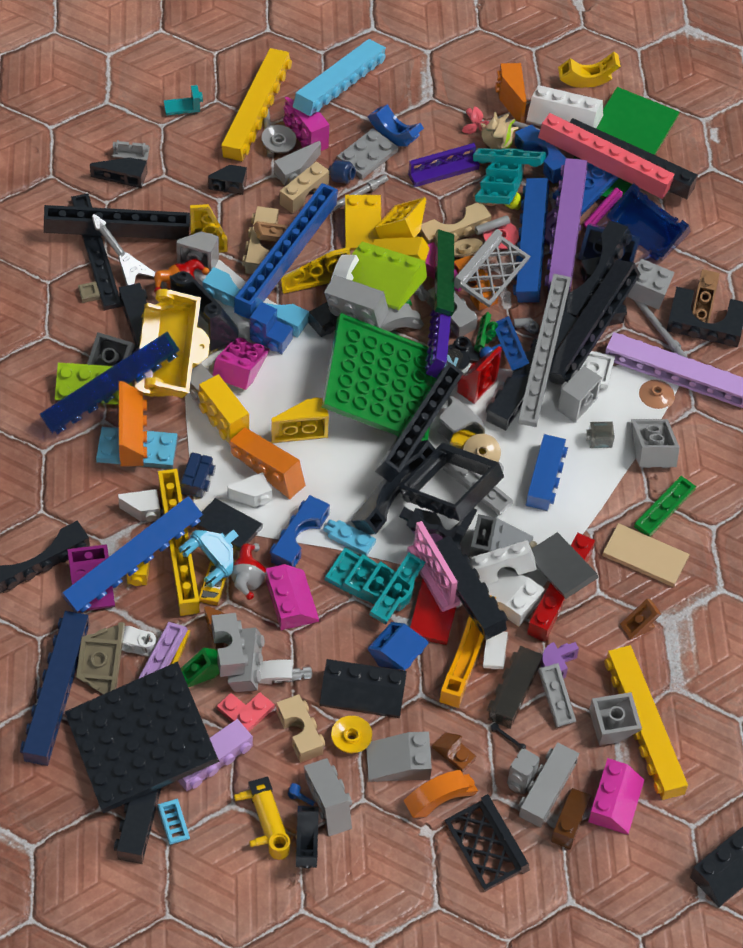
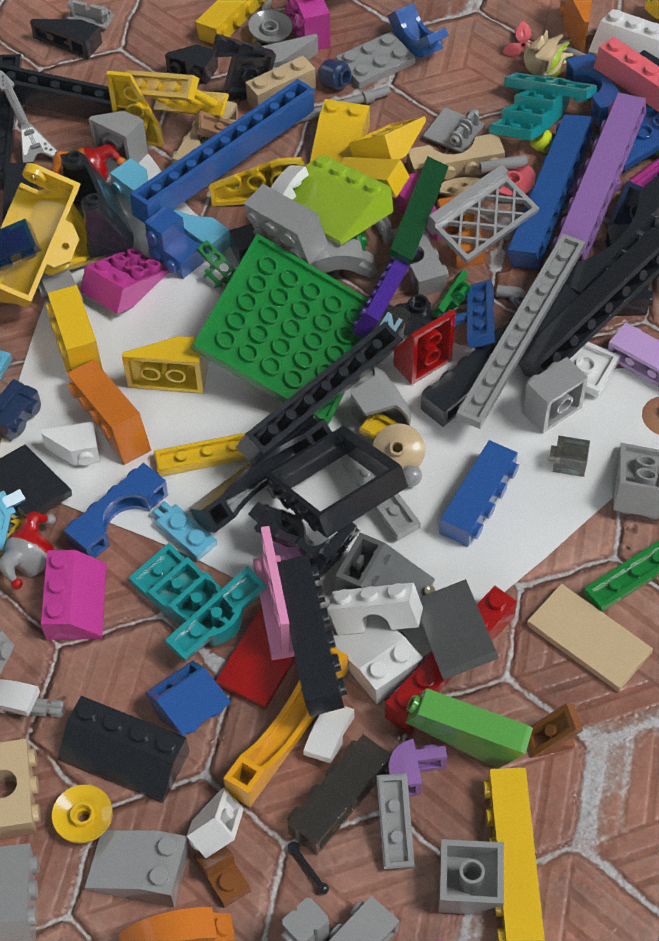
camera: 20 degrees right, 0 degrees up
dark purple fence [408,143,480,187] -> none
none -> yellow fence [125,70,229,117]
none -> yellow tile [154,432,247,477]
none -> white slope [187,787,244,858]
none -> green piece [197,240,236,289]
none -> black wing [207,34,276,102]
none -> bright green slope [406,688,533,769]
none -> light grey hinge [423,107,485,153]

